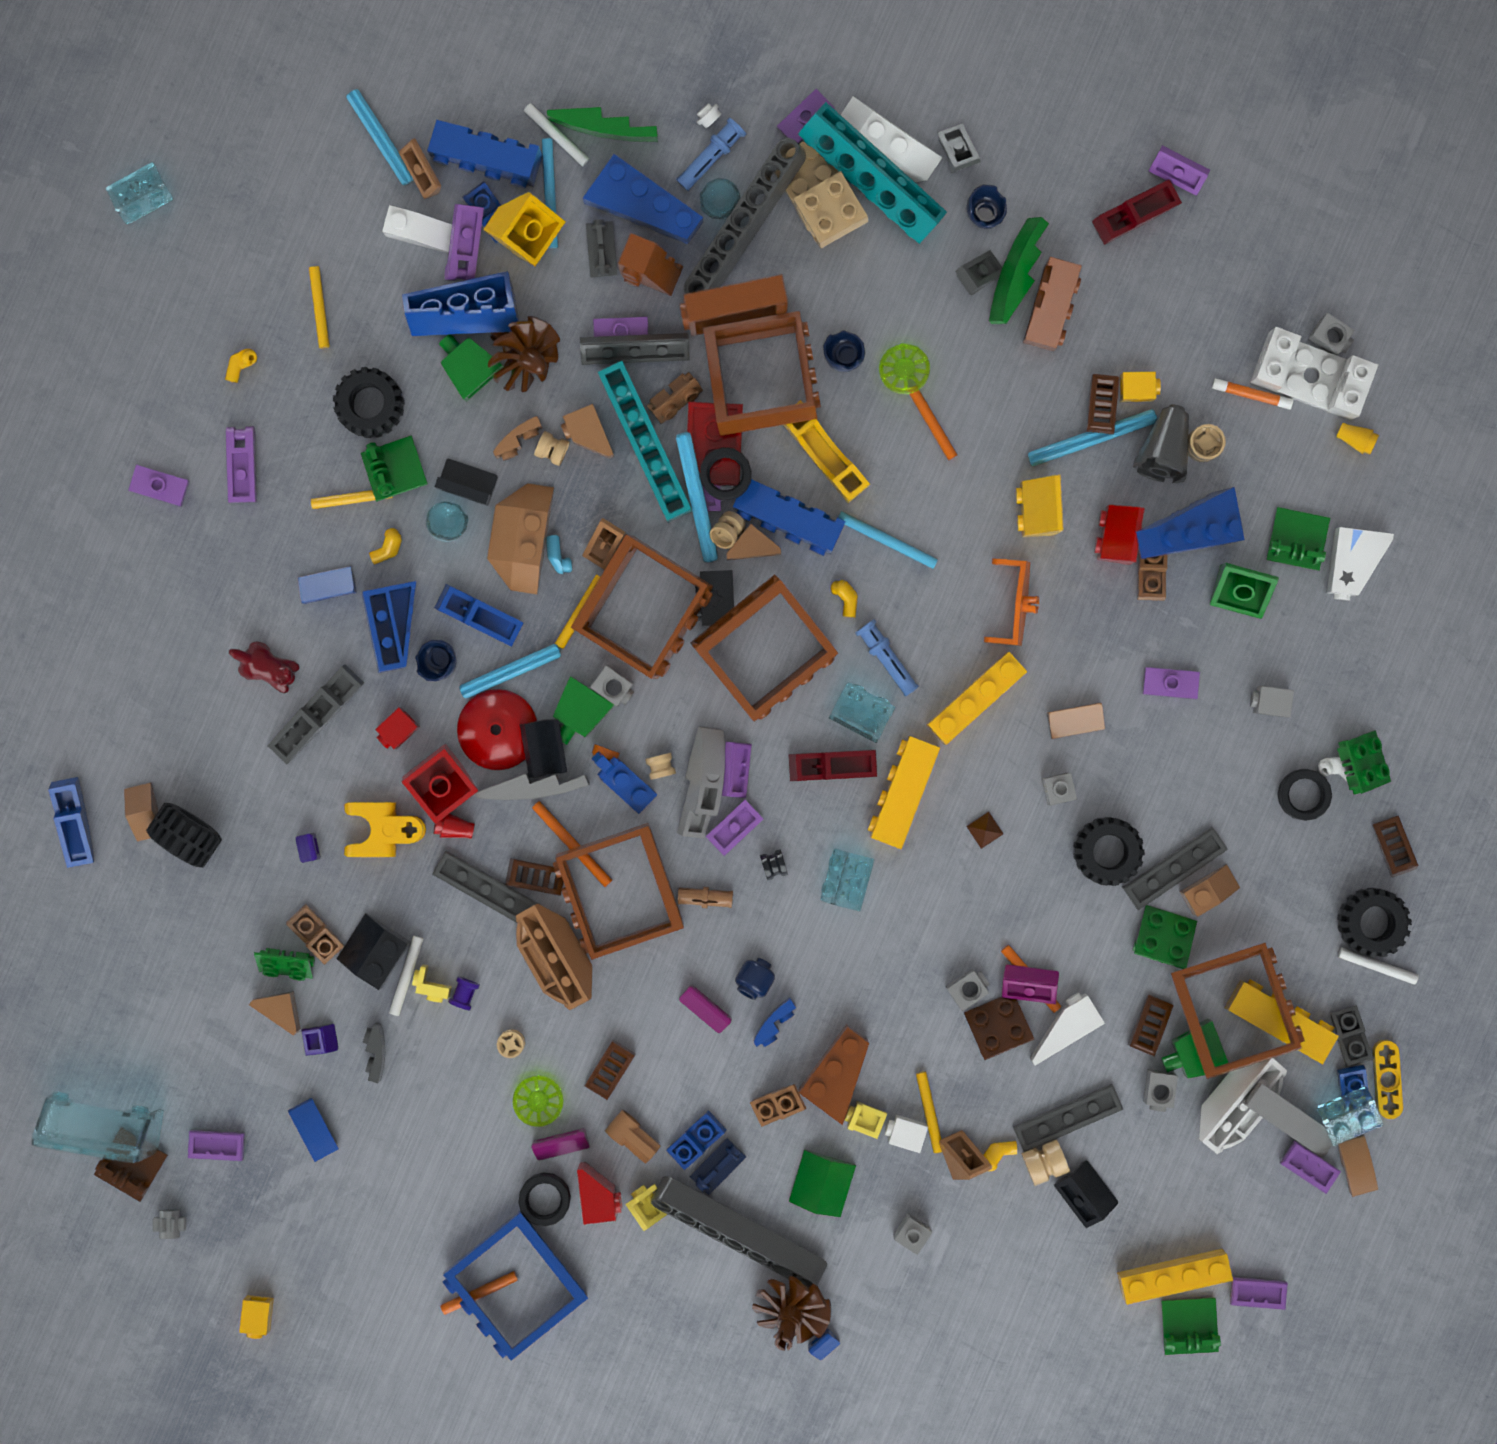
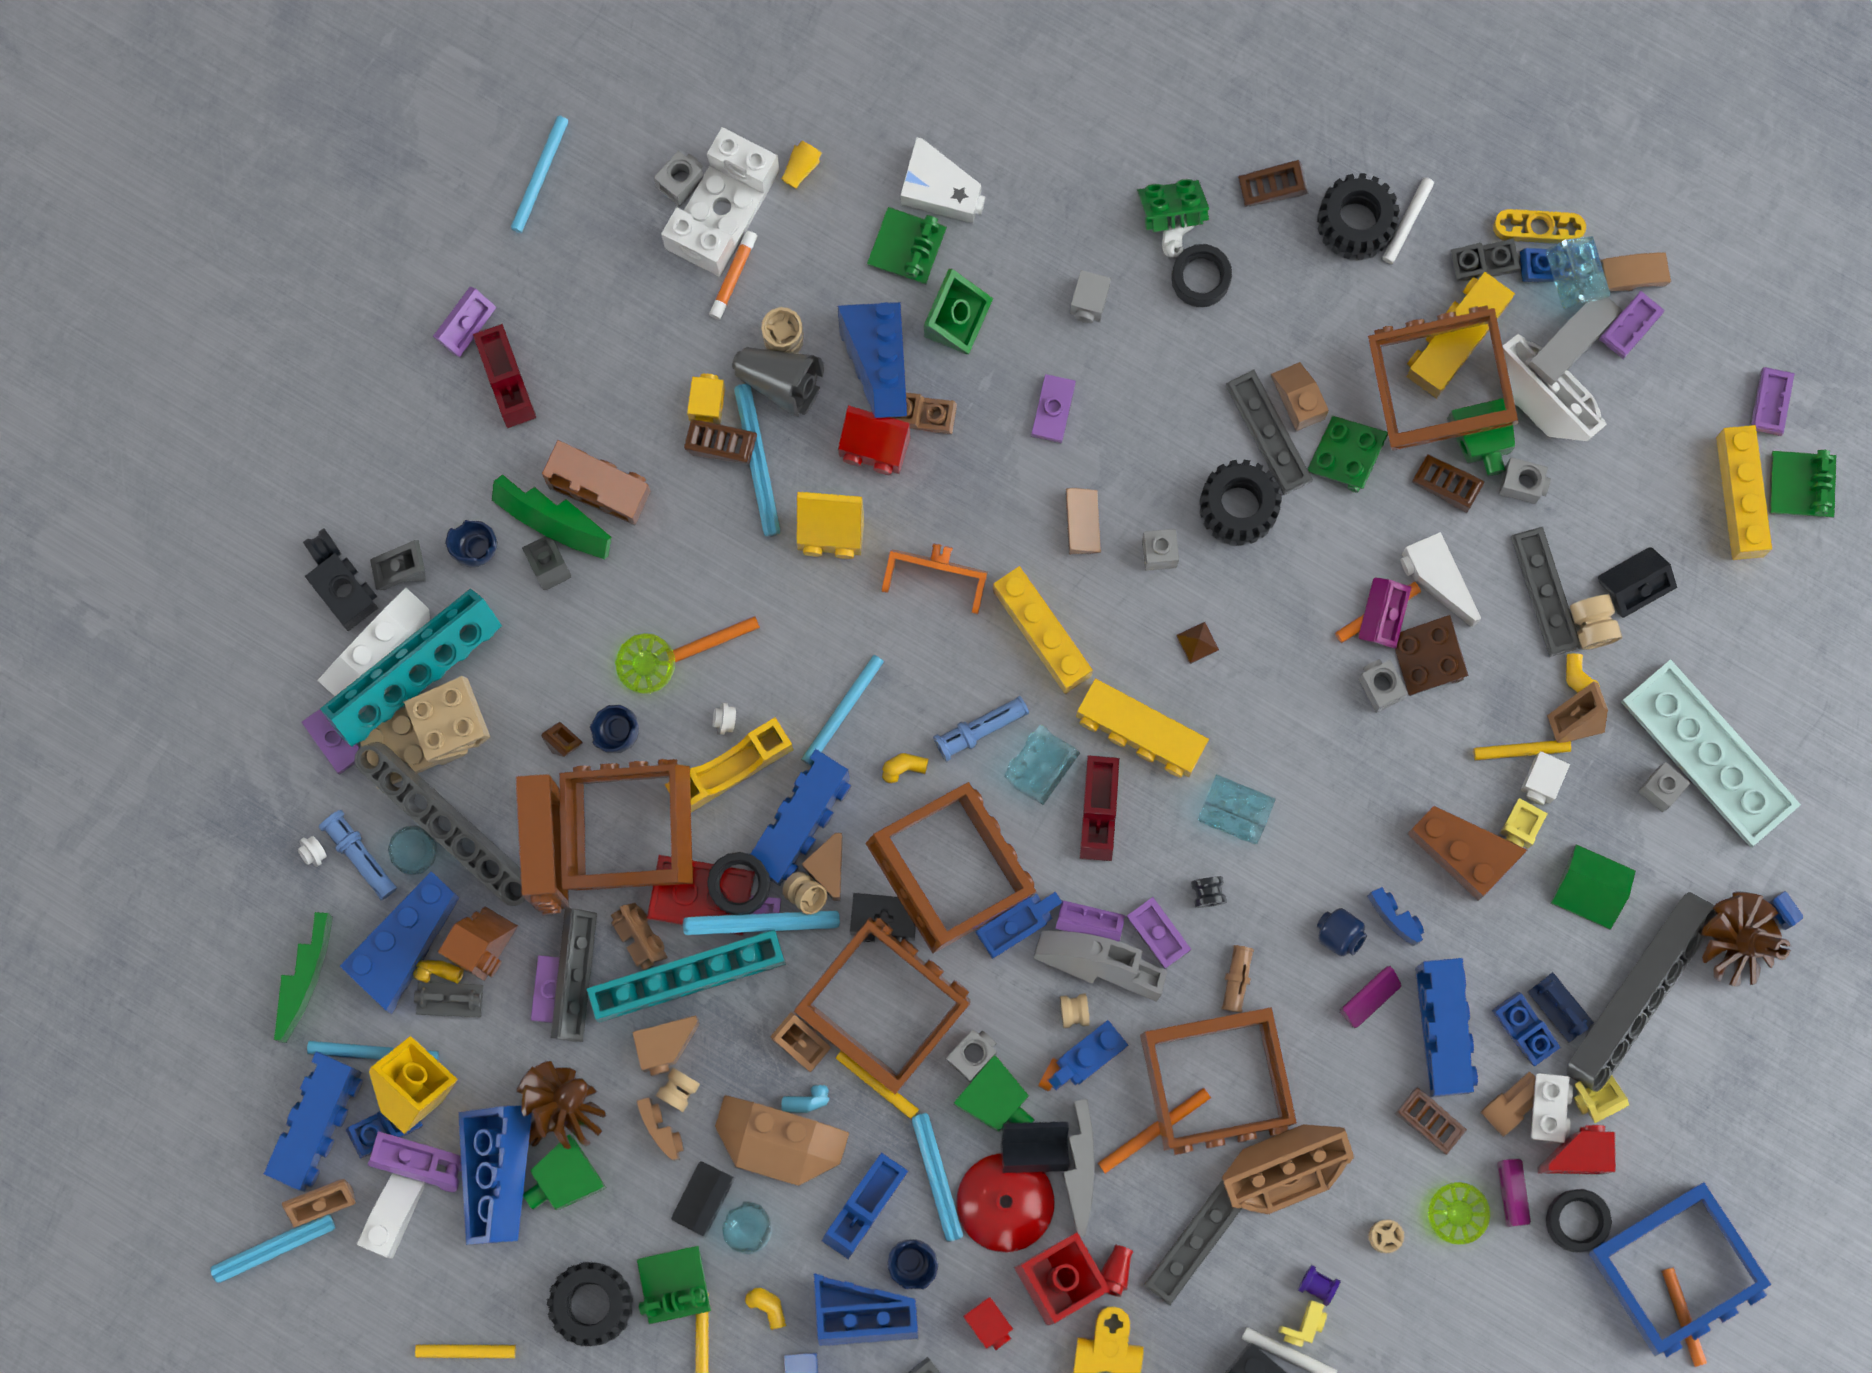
camera: 80 degrees left, 10 degrees down
reddish brown slope [505,858,564,896] -> none
white bar [524,103,590,167] -> none
medium nougat slope [750,1084,806,1127] -> none
none -> black wheel [303,528,342,566]
none -> black brick [305,553,378,631]
none -> yellow arm [413,960,464,984]
none -> medium azure bar [511,116,569,233]
none -> reddish brown slope [541,722,583,757]
none -> white plate [712,702,736,735]
none -> blue hinge [975,892,1063,959]
none -> blue wedge [1415,958,1478,1098]
none -> white bracket [1531,1073,1573,1144]
none -> light aqua plate [1621,659,1801,848]

